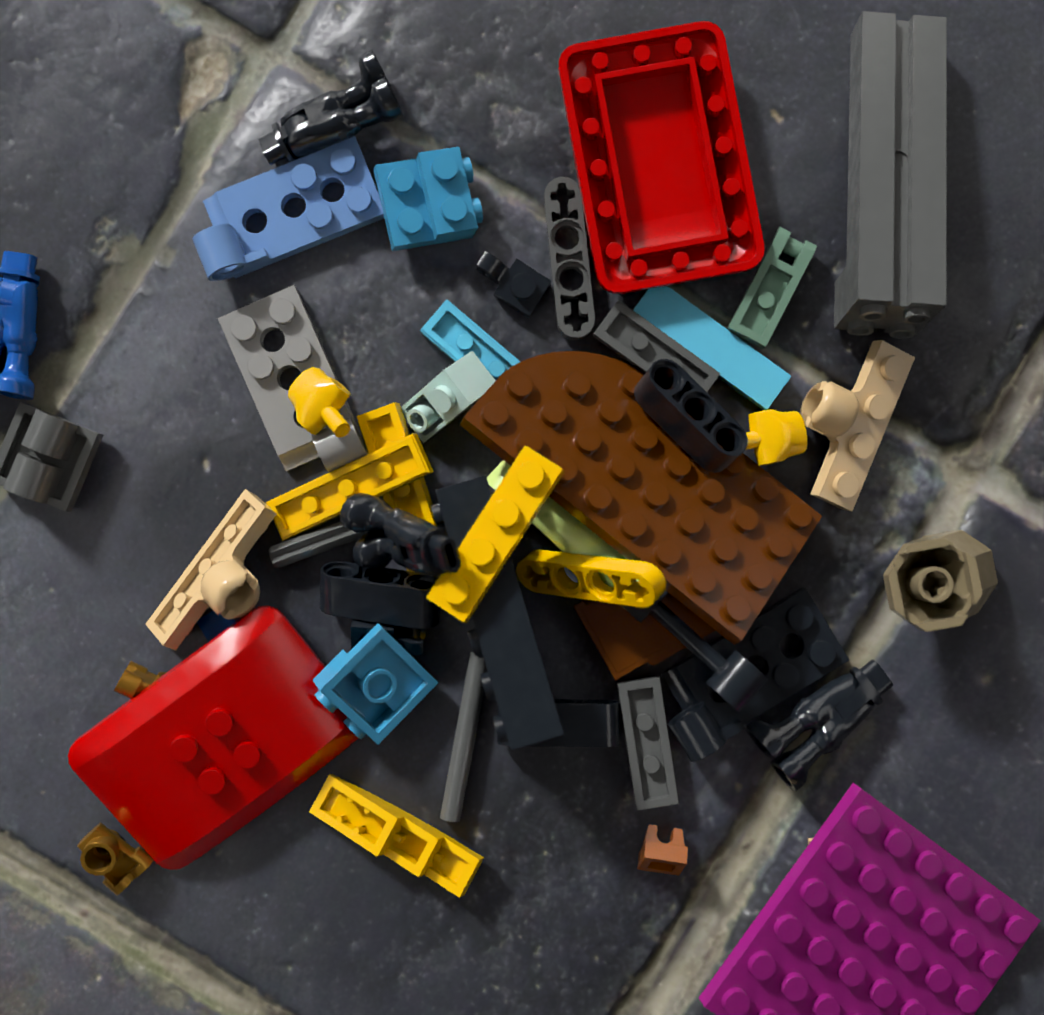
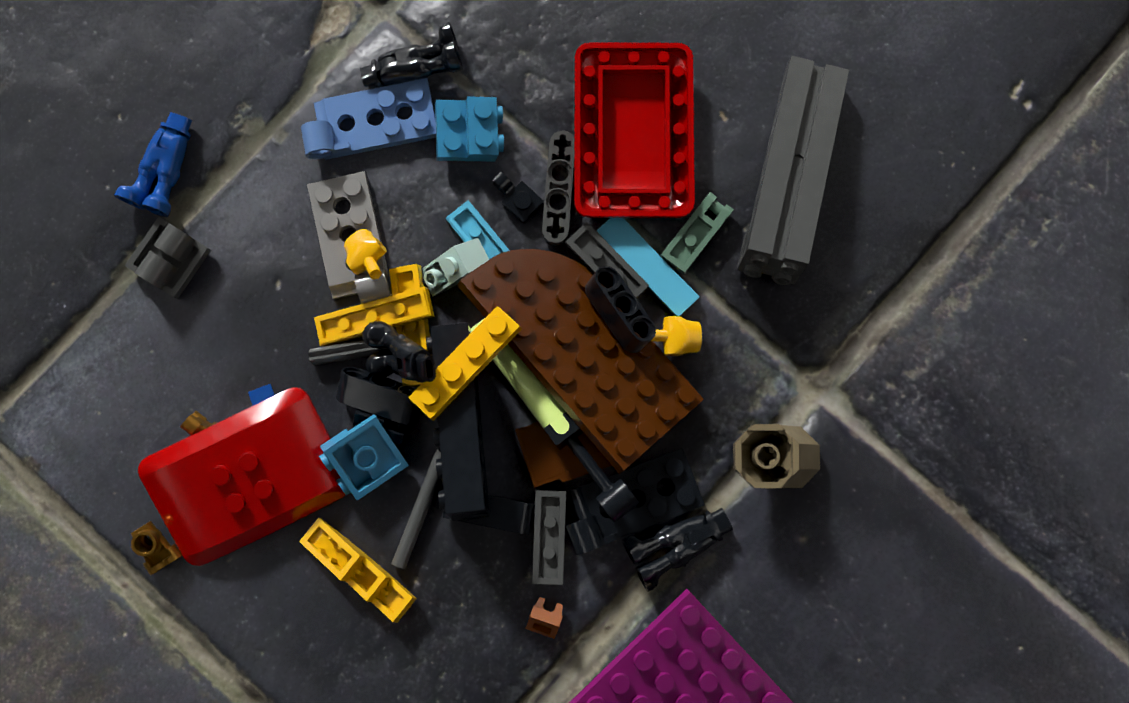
camera: 20 degrees right, 5 degrees down
tan plate [145,489,277,651] -> none
yellow beam [516,549,666,608] -> none
tan plate [800,340,915,511] -> none

